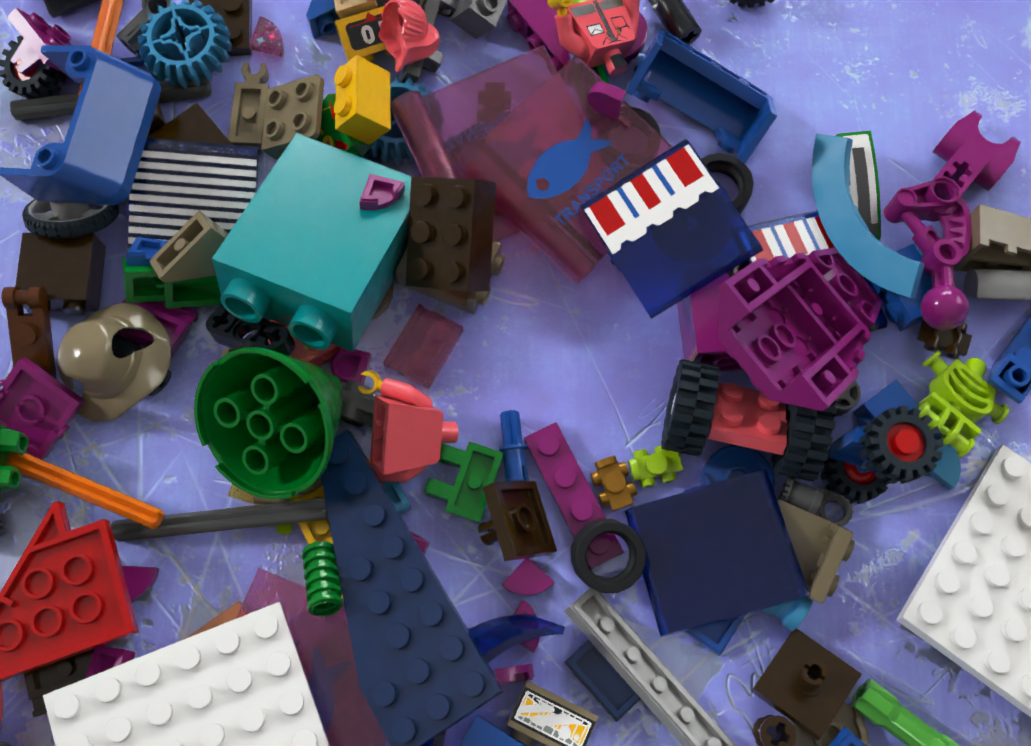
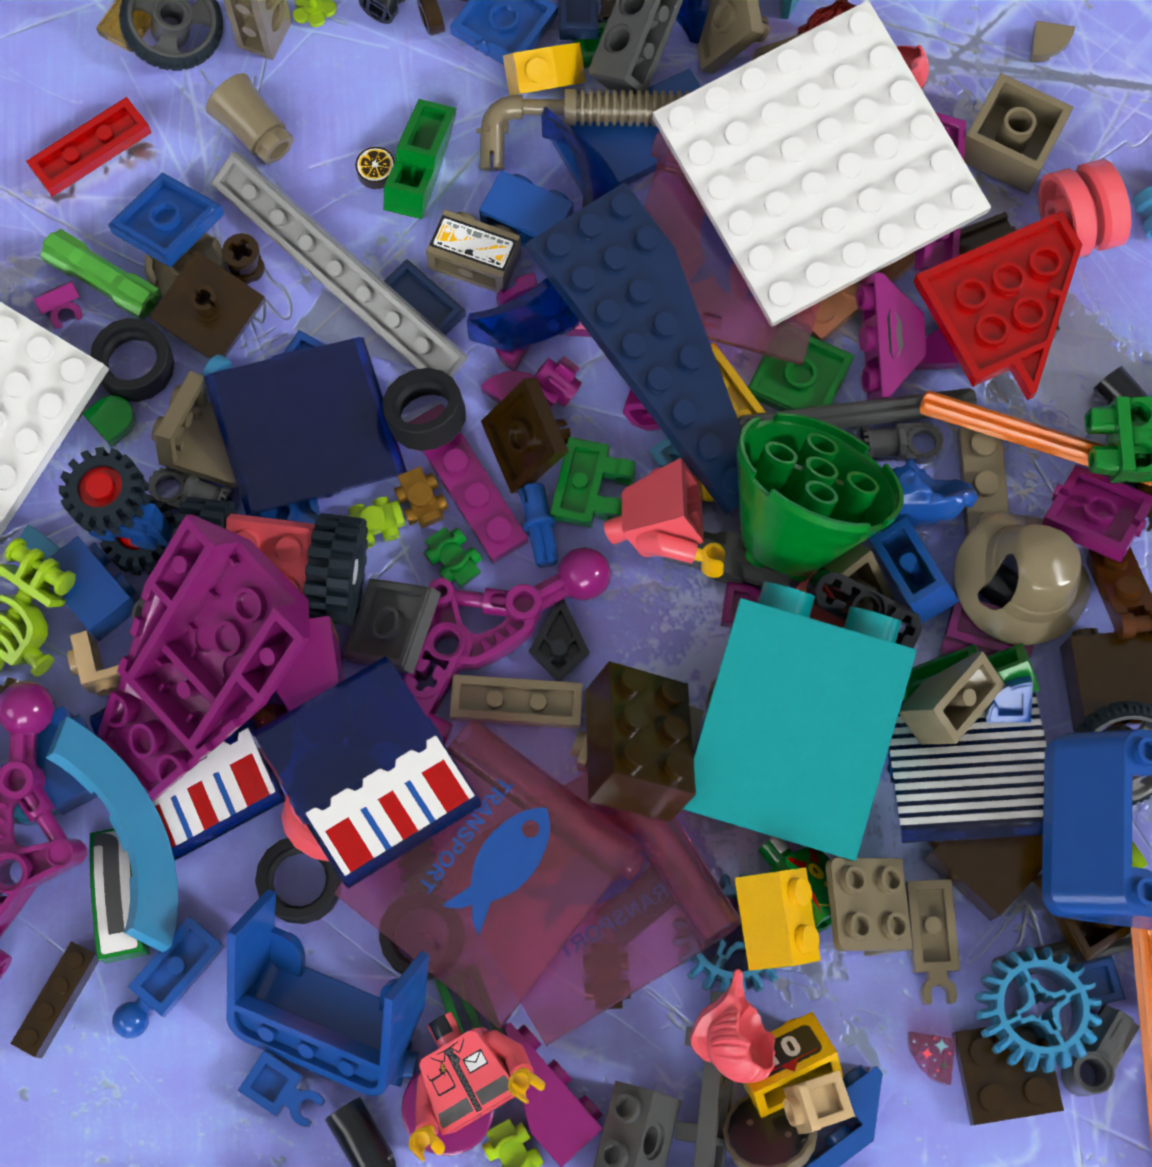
camera: 175 degrees right, 0 degrees up
green piece [302,542,343,617] -> none
magenta tile [359,174,405,210] -> none
clear pink plate [383,304,464,390] -> none
magenta tile [587,82,626,120] -> none
none -> dark brown piece [10,941,99,1058]
none -> magenta tile [34,280,82,329]
none -> tan bracket [67,631,121,696]
none -> green tile [82,395,136,447]
none -> black tyre [90,318,175,402]
none -> blue plate [112,916,226,1039]
none -> blue plate [237,1051,326,1127]
none -> dark grey plate [342,578,441,674]
none -> magenta piece [346,547,611,754]
none -> green piece [423,527,482,588]
none -> dark tan plate [449,674,583,729]
none -> black piece [529,599,590,681]
none -> magenta gear [533,356,582,407]
none -> green tile [748,322,855,411]
none -> magenta slope [856,273,927,400]
none -> dark grey connector [860,422,944,464]
none -> blue brick [870,516,959,624]
none -> blue piece [880,458,978,532]
none -> dark tan plate [957,427,1009,537]

